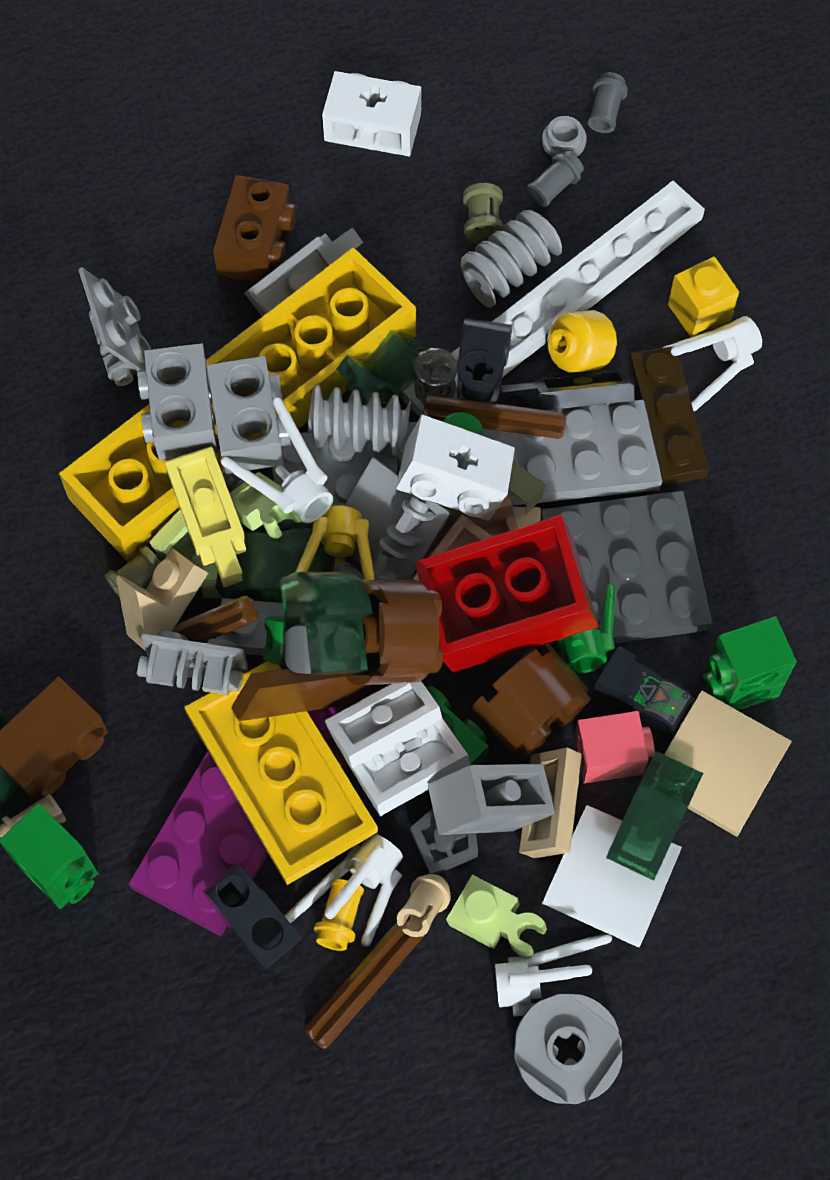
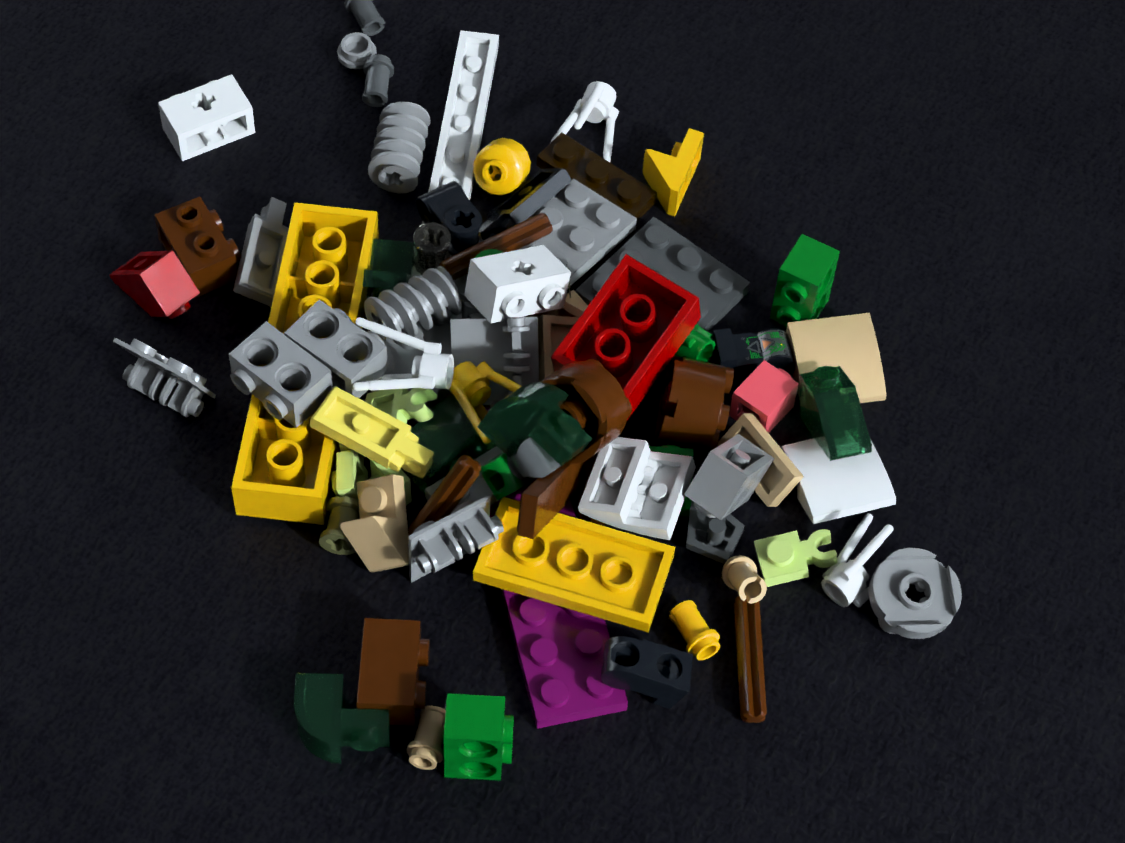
camera: 45 degrees left, 10 degrees down
white plant [284,834,403,947] -> none
olive bush [463,183,503,244] -> none
yellow brick [668,256,739,338] -> none
none -> slope [109,250,200,319]
none -> yellow slope [643,128,704,217]

